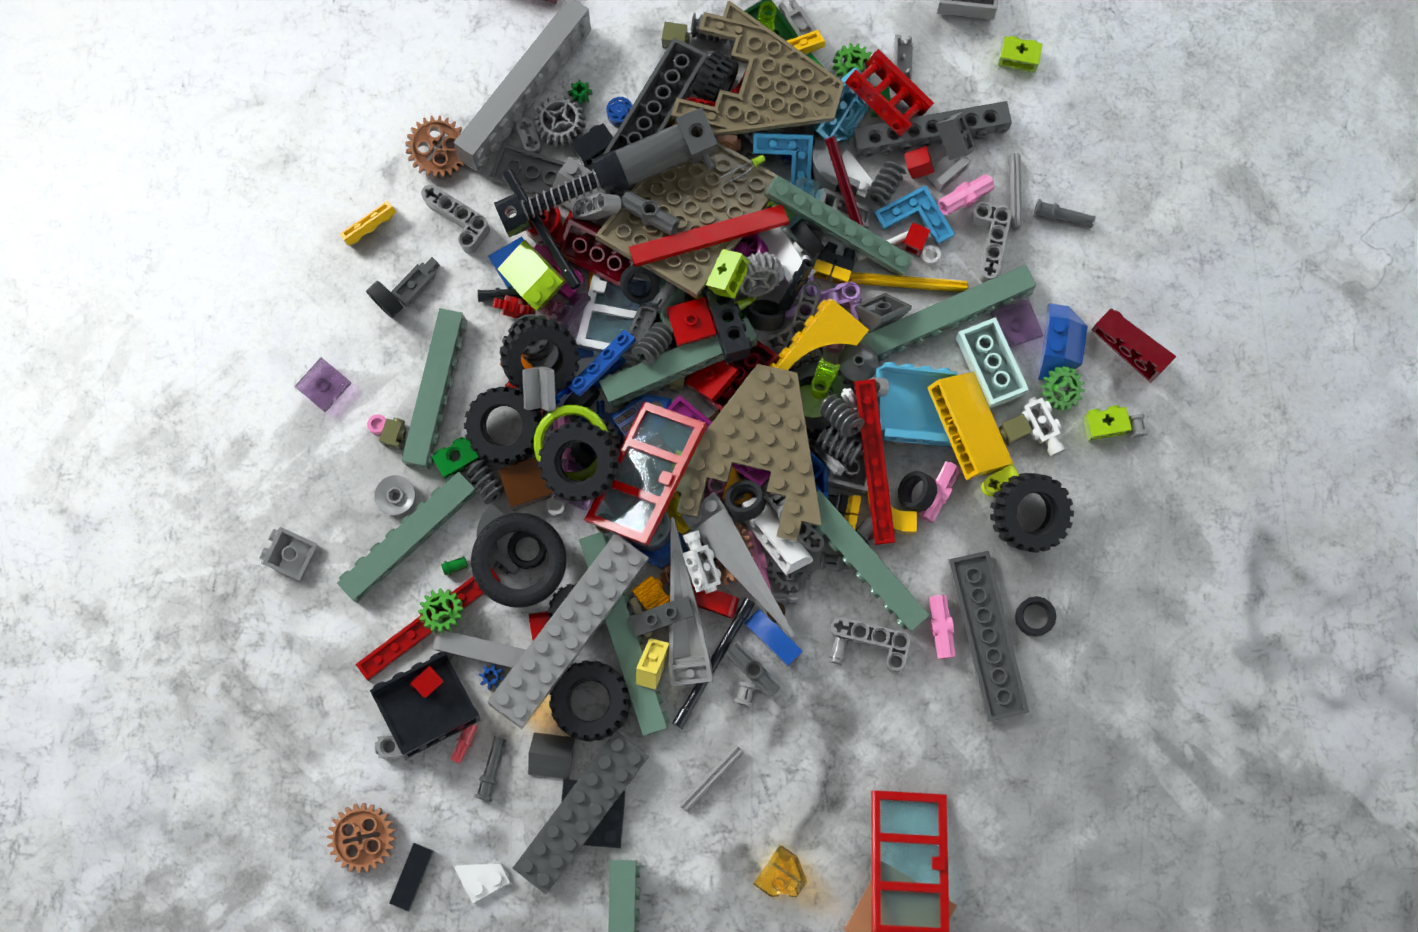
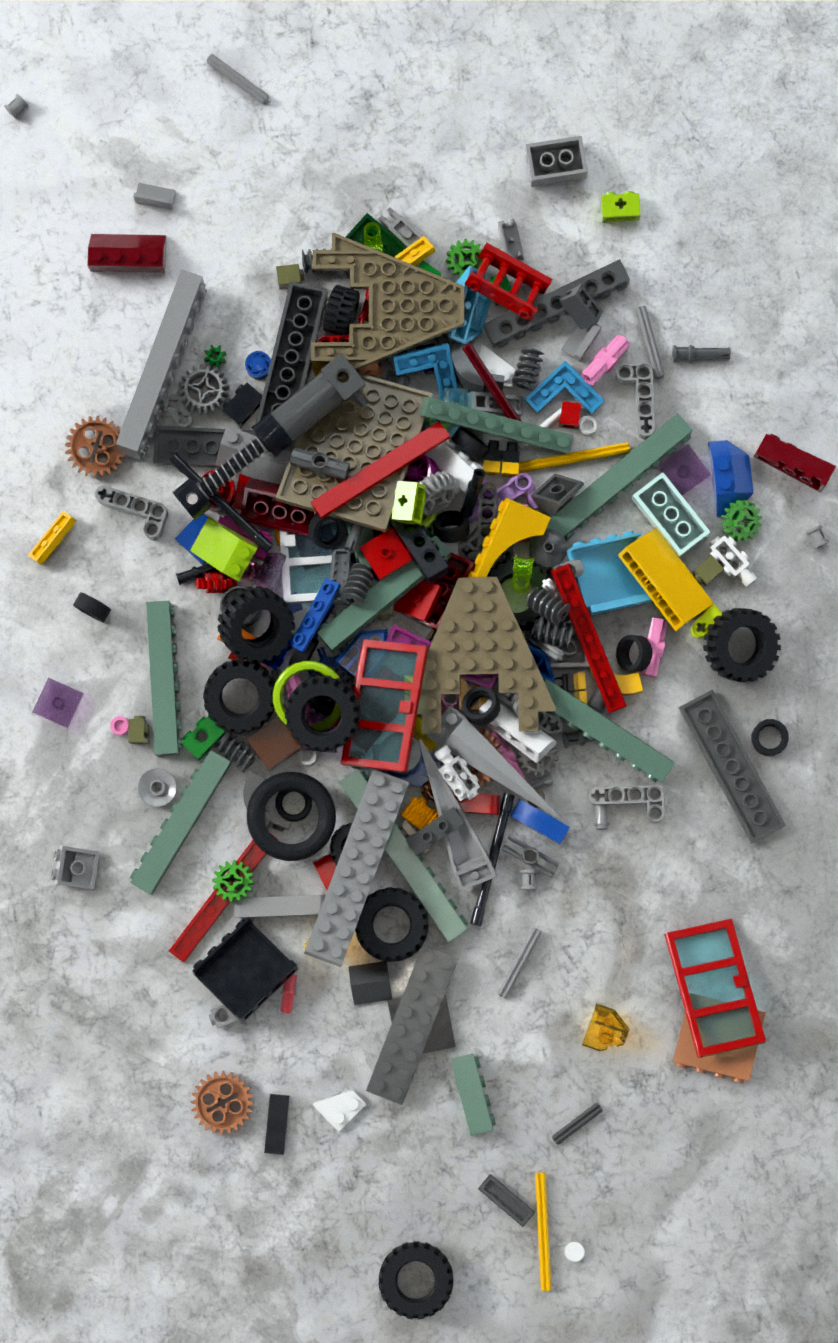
camera: 15 degrees left, 5 degrees up
dark grey hinge [391,257,440,307] -> none
red panel [410,666,444,698] -> none
green pin [441,556,468,576] -> none
dark grey pin [474,736,507,802] -> none
blue gear [478,664,505,690] -> none
light grey panel [522,366,556,411] -> none
light grey beam [572,193,621,221] -> none
light yellow panel [636,638,669,690] -> none
piece [720,155,765,182] -> none
red panel [904,146,935,179] -> none
bright pink piece [928,595,956,659] -> none
lime brick [1082,405,1132,441] -> none

